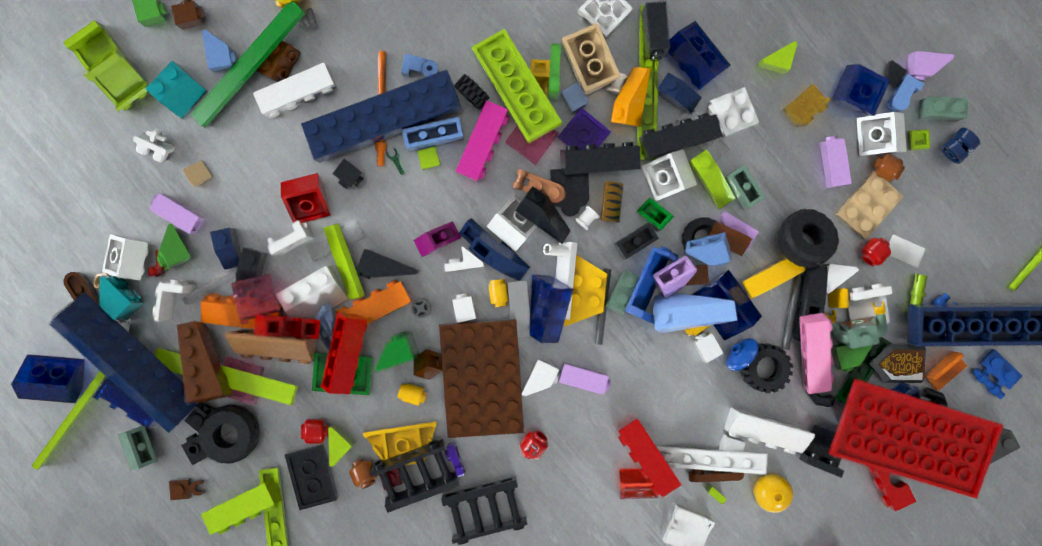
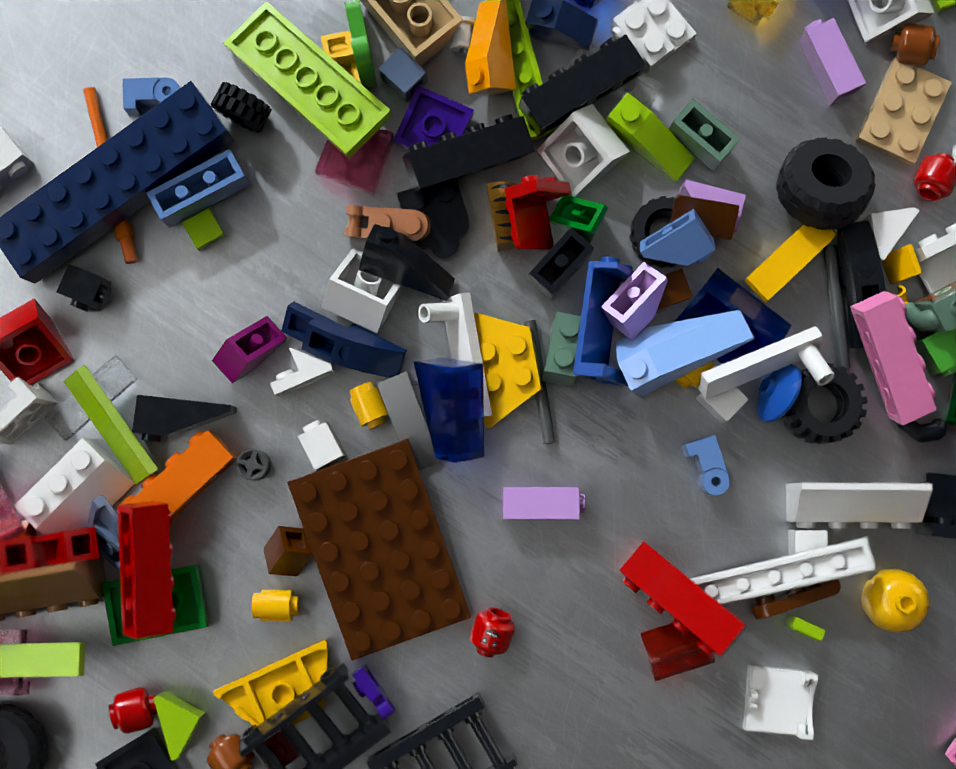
camera: 15 degrees left, 5 degrees down
green slope [374,331,420,373] -> none
clear green hand [386,148,404,175] -> none
dark pink brick [456,100,510,182] -> none
white slope [522,358,561,396] -> none
white bush [575,206,600,231] -> none
none -> red bracket [504,175,571,251]
none -> medium blue leg [681,435,730,495]
none -> white piece [700,326,835,400]

